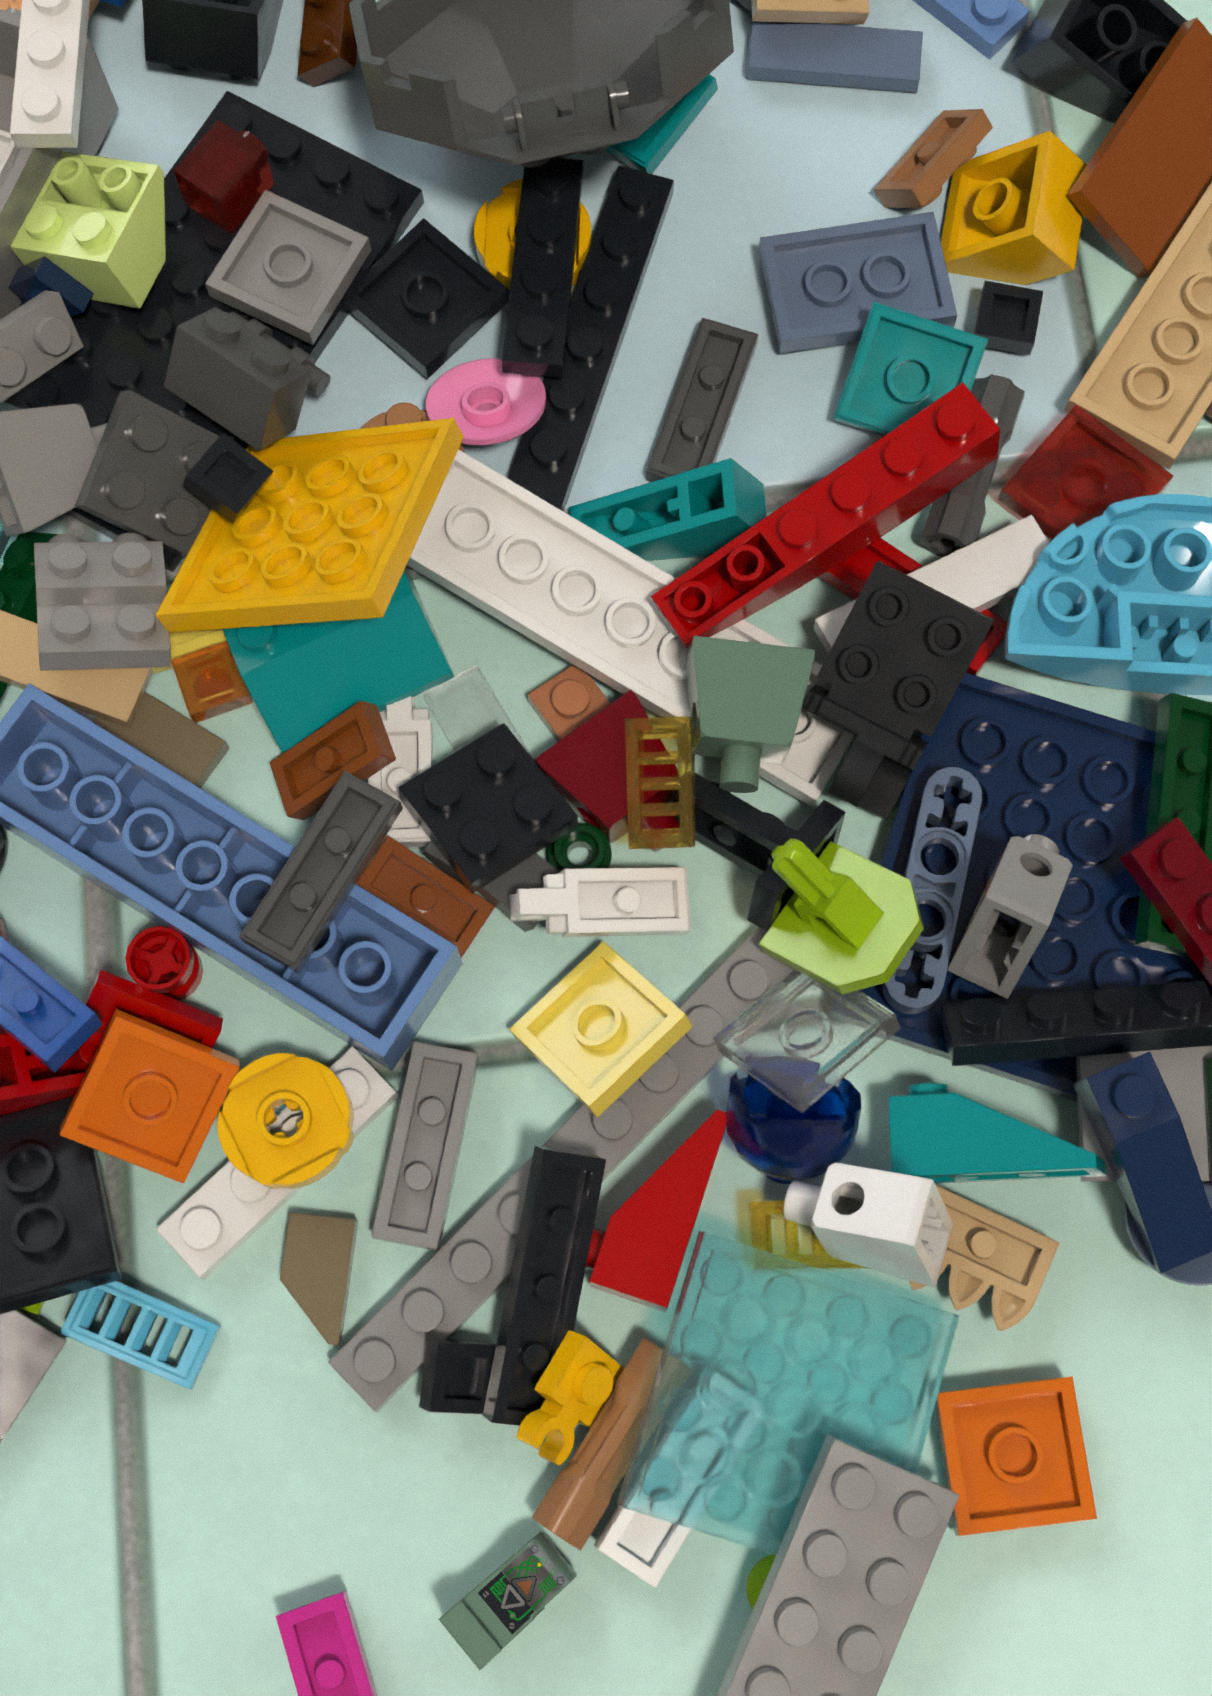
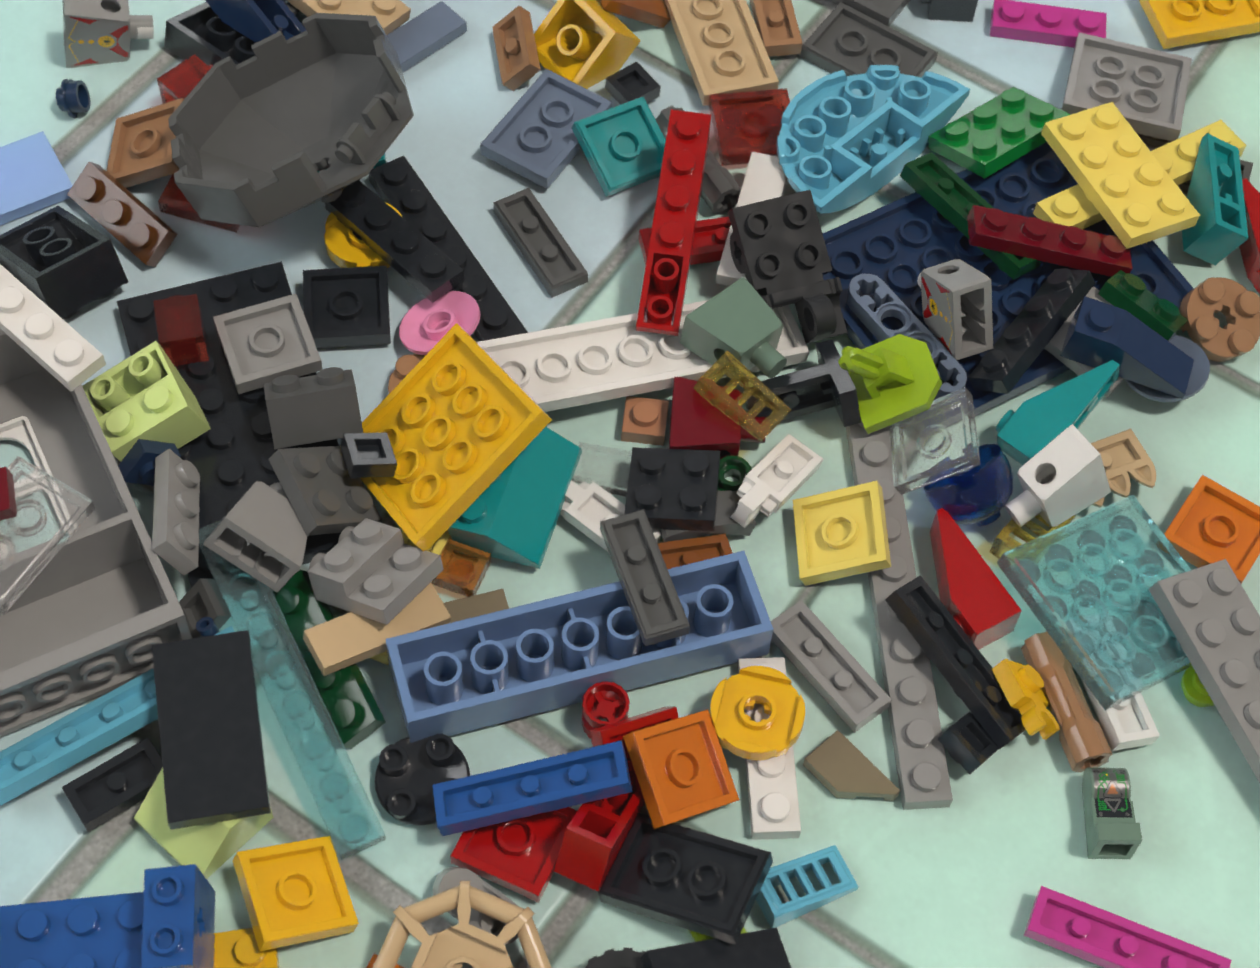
camera: 55 degrees left, 15 degrees down
dark orange plate [270,700,396,820] -> none
teal slope [569,458,767,561] -> none

